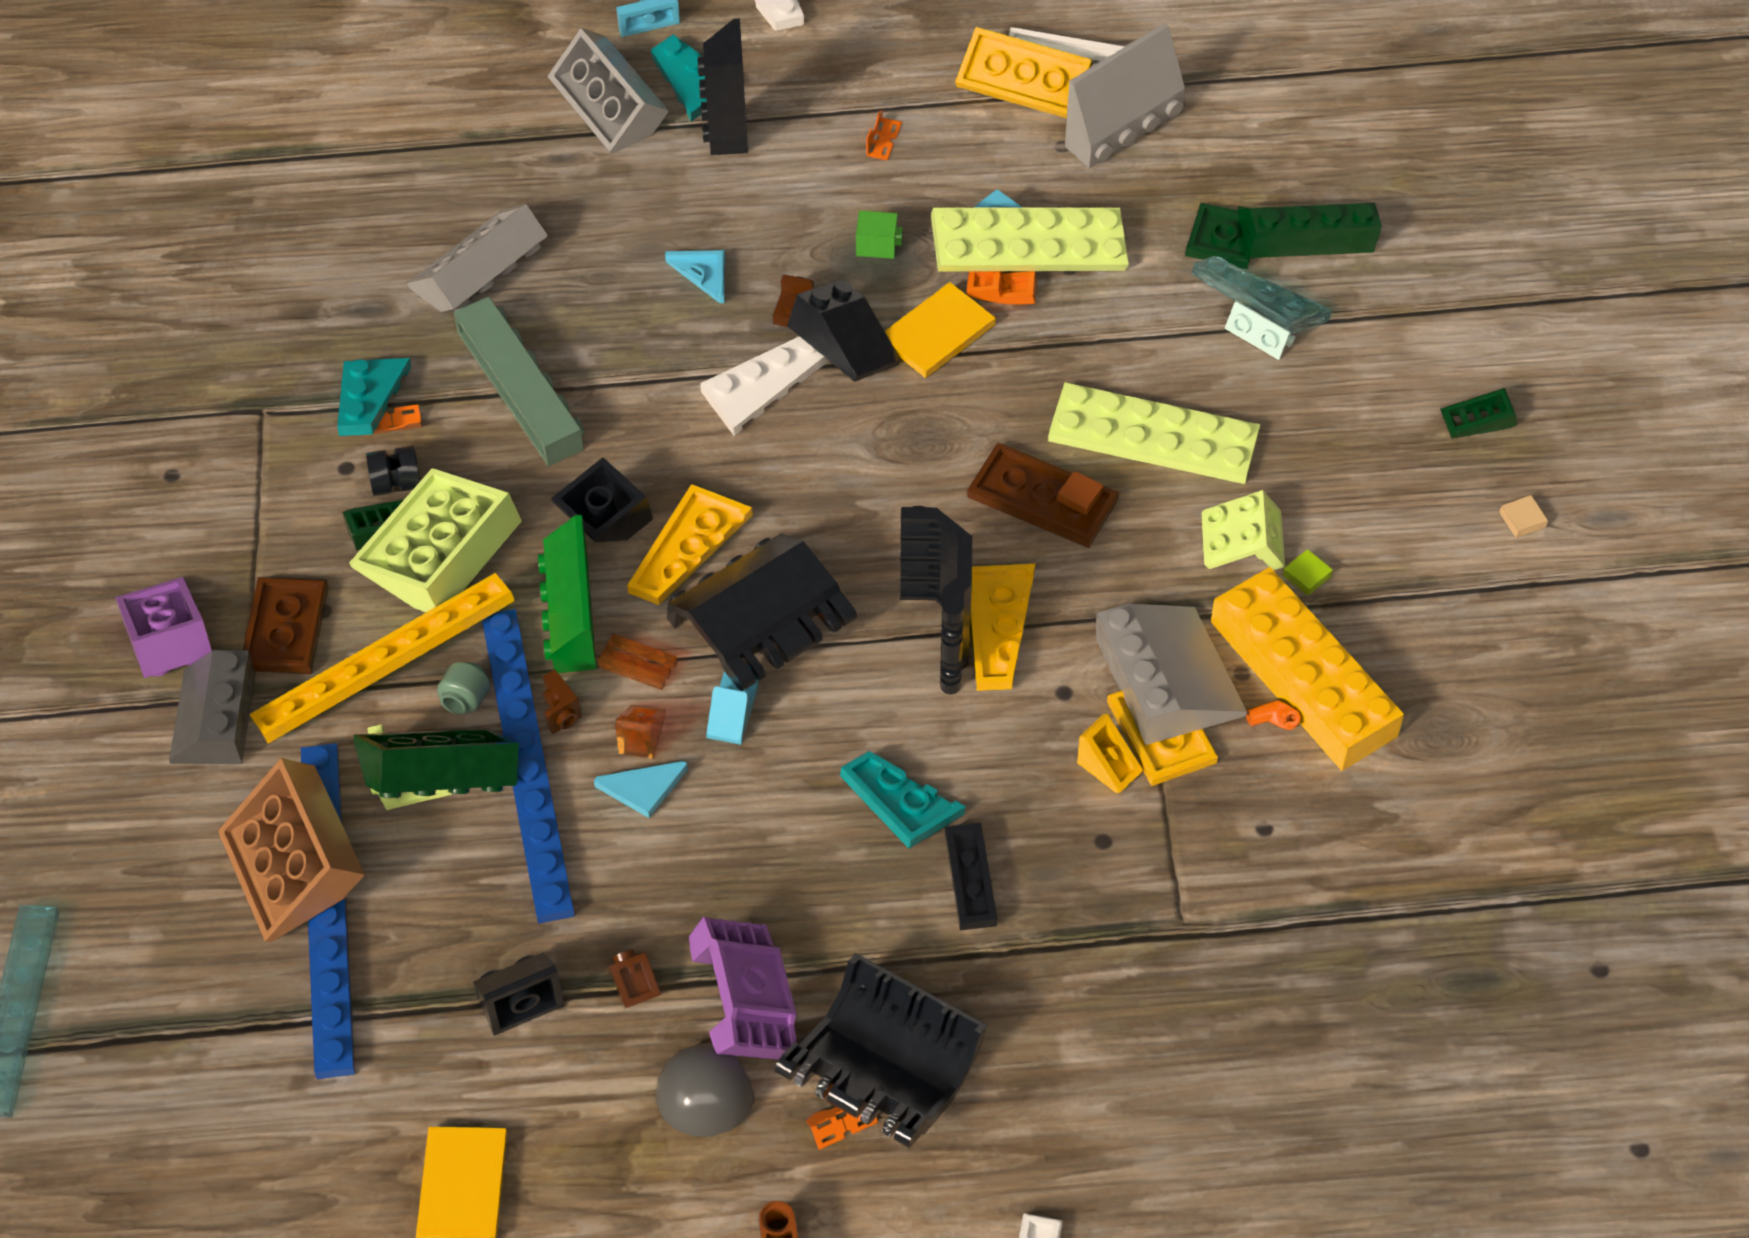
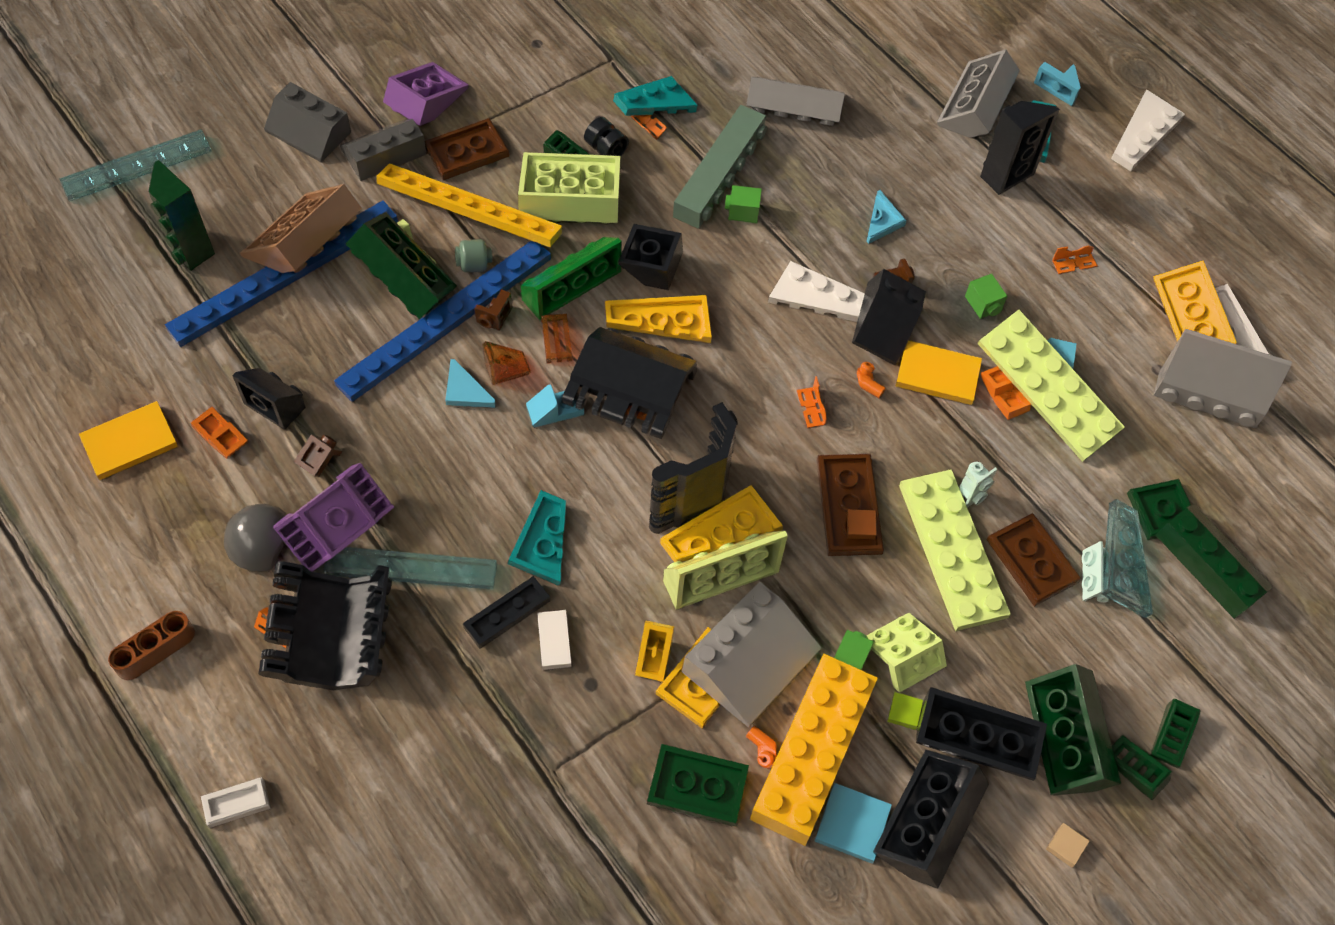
camera: 55 degrees right, 5 degrees up
none -> dark green slope [148,160,215,271]
none -> orange slope [191,406,248,459]
none -> dark grey slope [264,82,351,162]
none -> clear light blue tile [324,547,497,590]
none -> white tile [537,610,571,670]
none -> dark green plate [647,744,749,827]
none -> yellowish green slope [663,531,788,610]
none -> bright green brick [725,185,761,223]
none -> orange piece [796,376,827,428]
none -> medium azure tile [814,783,892,864]
none -> bright green brick [834,630,874,670]
none -> orange arm [857,362,886,399]
none -> black slope [873,750,989,889]
none -> black slope [916,687,1047,781]
none -> light aqua hinge [959,462,997,508]
none -> reddish brown tile [986,513,1082,607]
none -> dark green slope [1025,664,1121,796]
none -> dark green slope [1150,699,1201,768]

